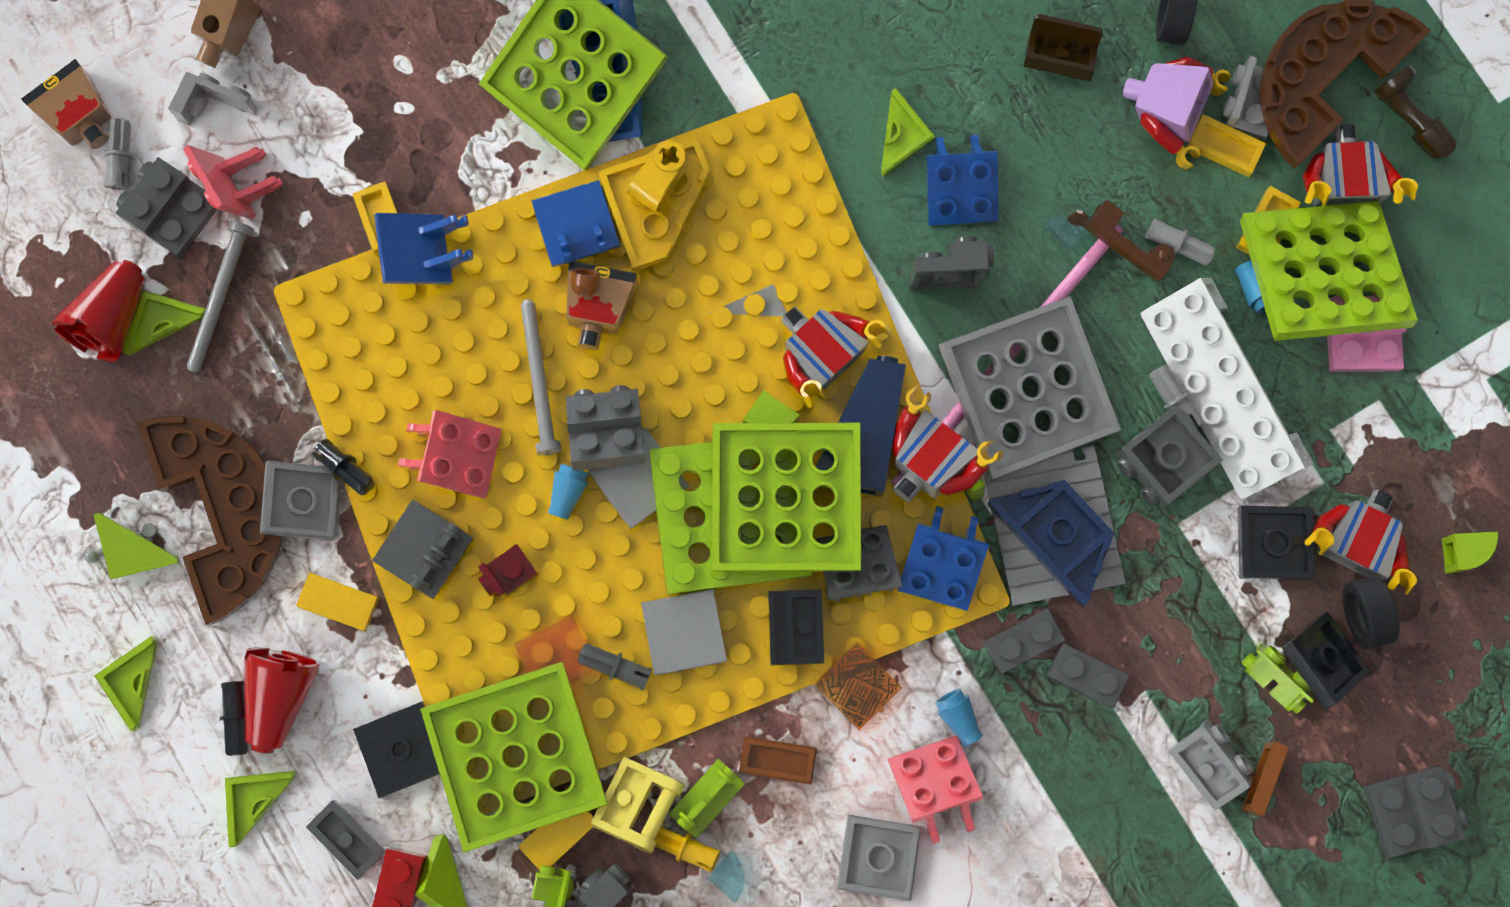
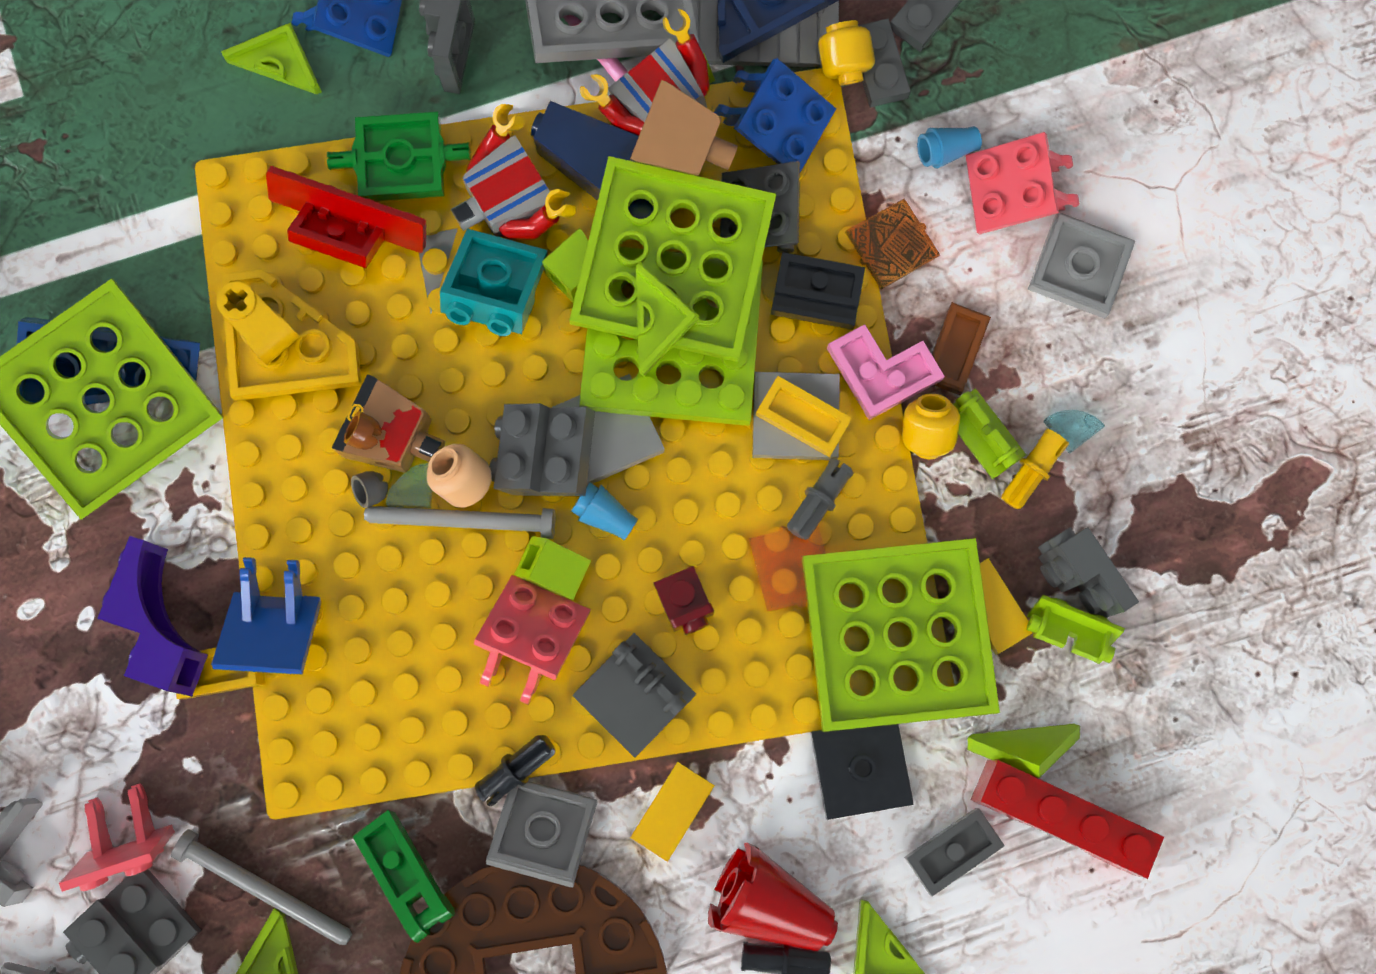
camera: 75 degrees left, 0 degrees up
blue plate [531,180,620,268] -> none
light yellow plate [591,757,685,854] -> none
none -> dark purple arch [97,536,208,697]
none -> red bracket [266,166,426,269]
none -> green plate [327,112,471,201]
none -> dark grey hinge [351,471,388,508]
none -> green plate [352,810,455,943]
none -> clear light blue tile [386,463,432,508]
none -> light nougat head [427,444,492,508]
none -> teal plate [440,229,548,336]
none -> lime brick [514,536,591,600]
none -> medium nougat torso [630,80,738,176]
none -> lime tile [636,262,699,377]
none -> yellow tile [755,376,852,458]
none -> yellow head [818,20,875,85]
none -> bright pink plate [827,324,945,420]
none -> yellow head [902,394,960,460]

